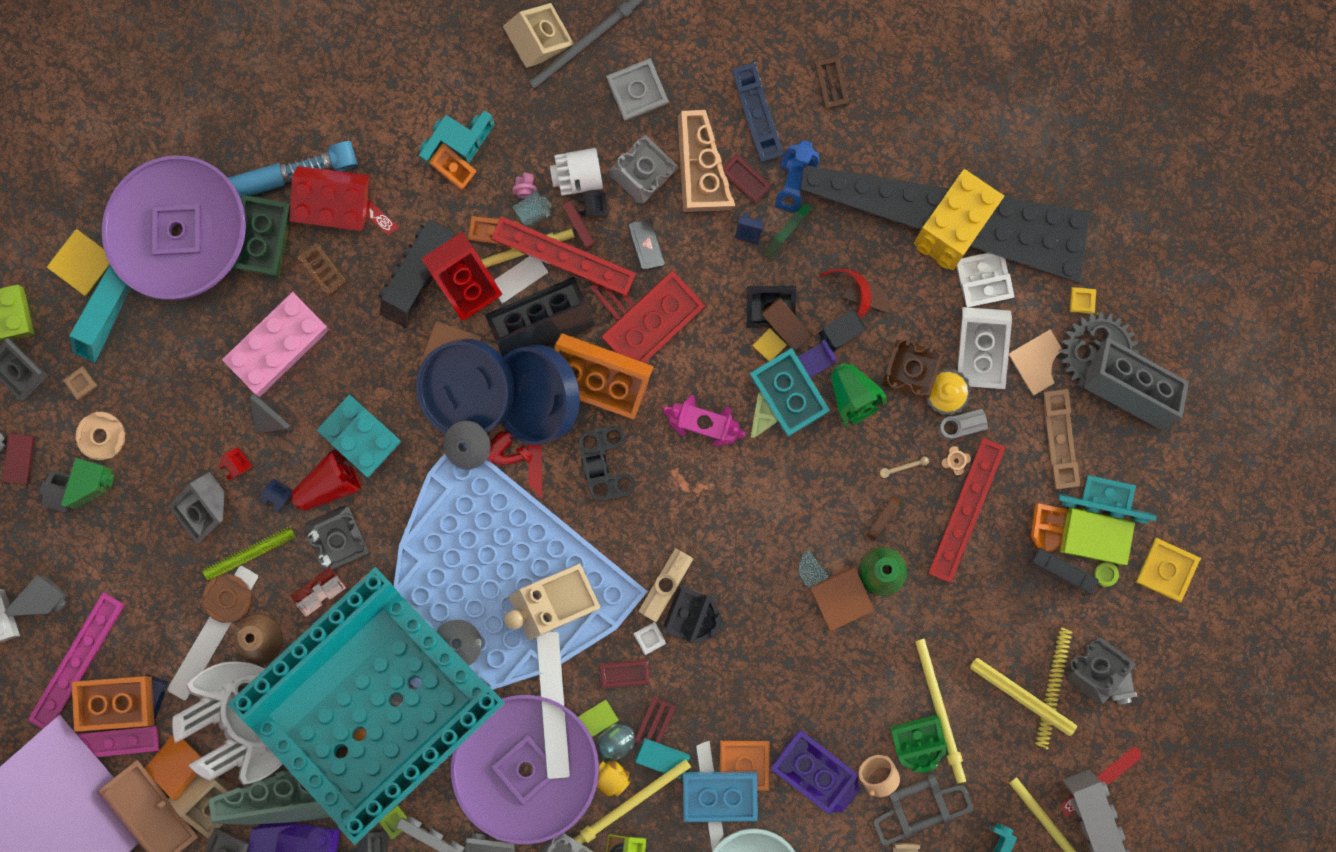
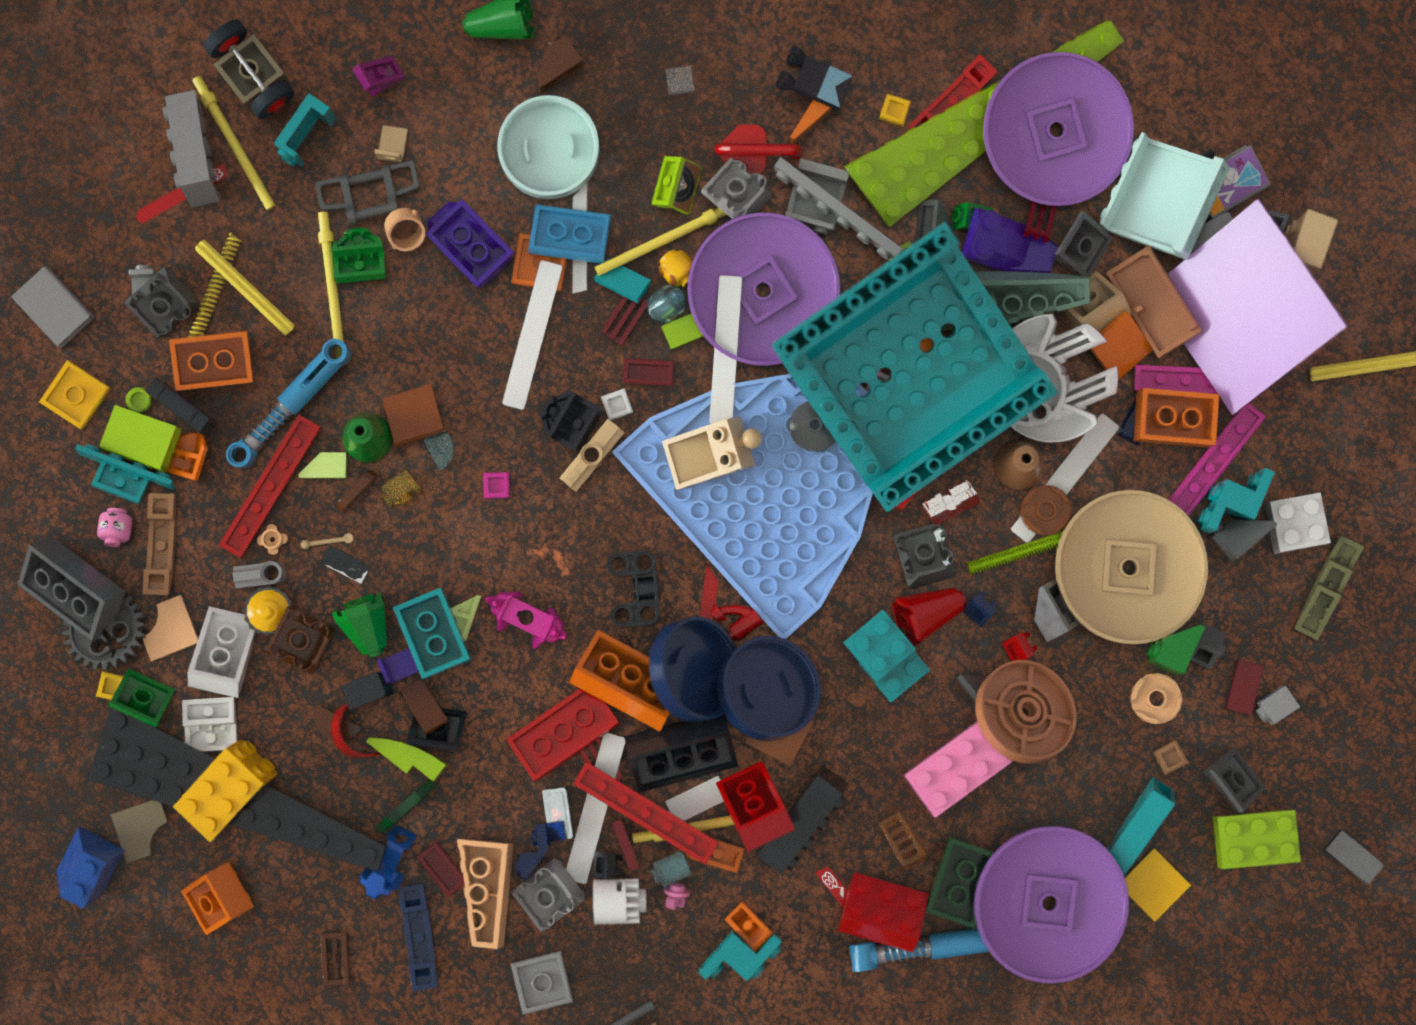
camera: 170 degrees left, 0 degrees up
dark grey dish [443,421,491,470] -> none
dark blue tile [735,212,764,244] -> none
yellow tile [753,328,787,362] -> none
none -> light grey piece [11,266,94,349]
none -> blue slope [56,826,125,909]
none -> bright pink head [97,508,133,547]
none -> green slope [108,668,176,727]
none -> dark tan tile [111,800,169,864]
none -> orange brick [169,330,254,391]
none -> orange slope [181,862,254,935]
none -> dark azure piece [226,339,352,469]
none -> yellowish green tile [299,452,347,479]
none -> black sticker [321,545,370,584]
none -> lime slope [366,738,448,781]
none -> clear yellow brick [381,469,423,508]
none -> dark pink tile [483,472,510,499]
none -> white sticker [502,260,562,410]
none -> clear blue slope [515,823,550,880]
none -> white sticker [566,733,625,884]
none -> nougat piece [975,660,1077,764]
none -> tan dish [1055,490,1208,644]
none -> teal bracket [1197,468,1275,534]

